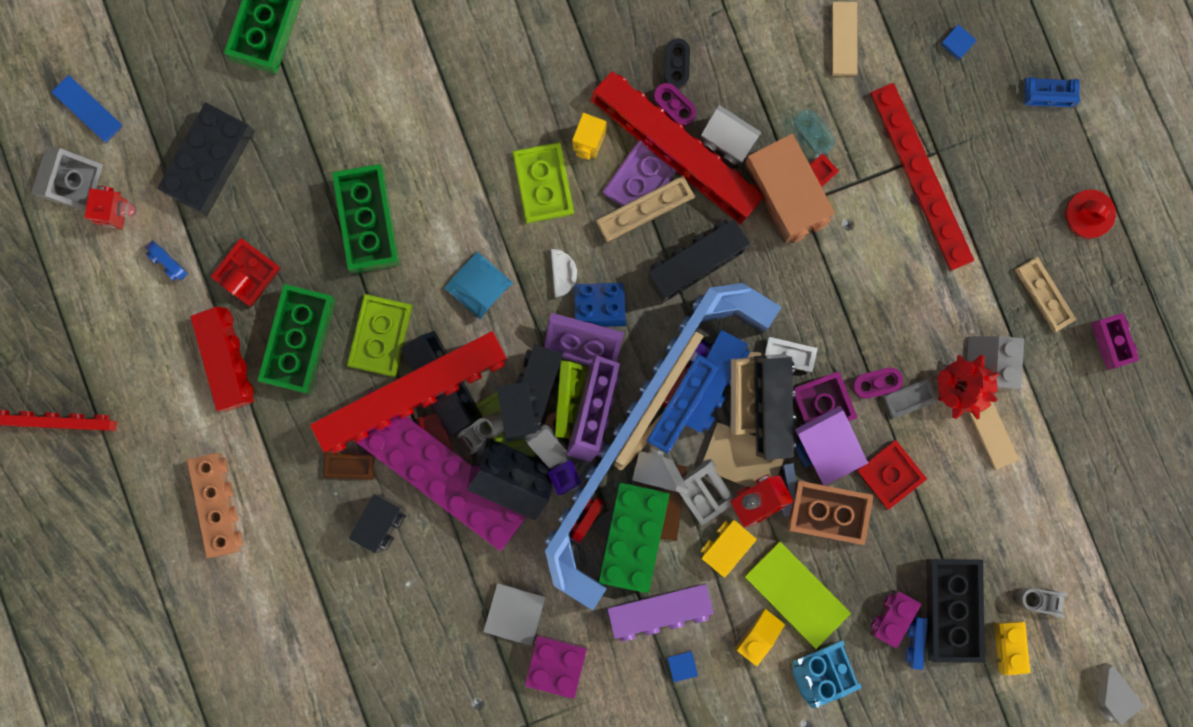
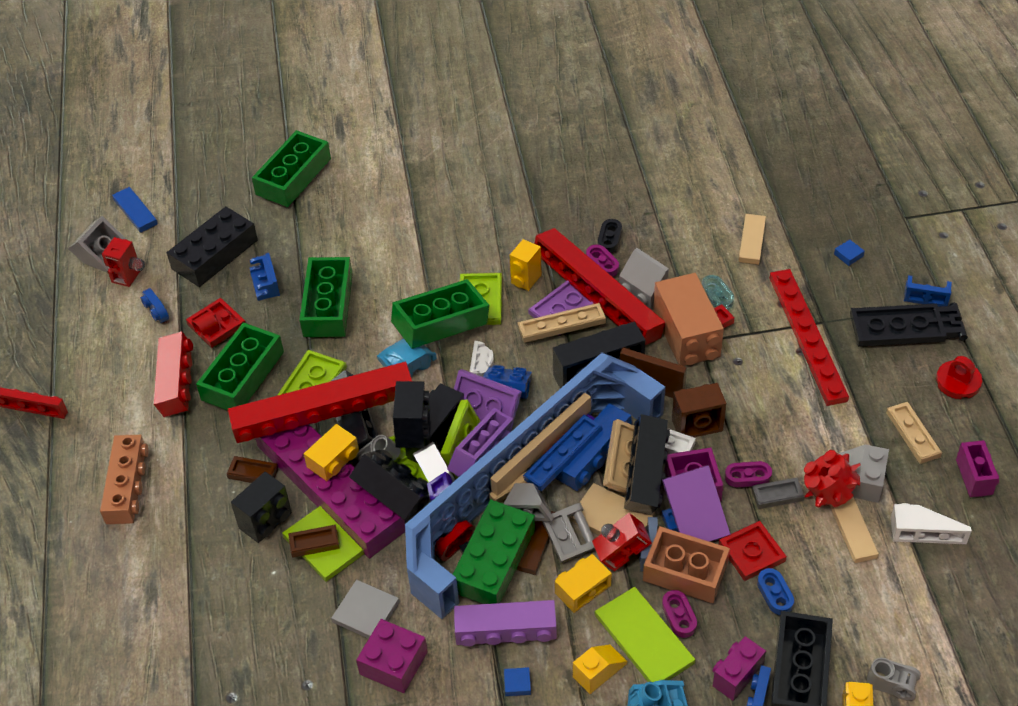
camera: 15 degrees right, 35 degrees down
none -> blue hinge [249,253,280,301]
none -> lime tile [282,506,364,582]
none -> reddish brown tile [288,524,340,558]
none -> yellow brick [303,424,359,481]
none -> green brick [391,279,490,349]
none -> reddish brown tile [620,348,687,398]
none -> magenta plate [662,590,697,638]
none -> reddish brown brick [672,383,727,438]
none -> blue plate [757,568,794,615]
none -> black hinge [850,302,968,347]
none -> white slope [890,503,971,544]

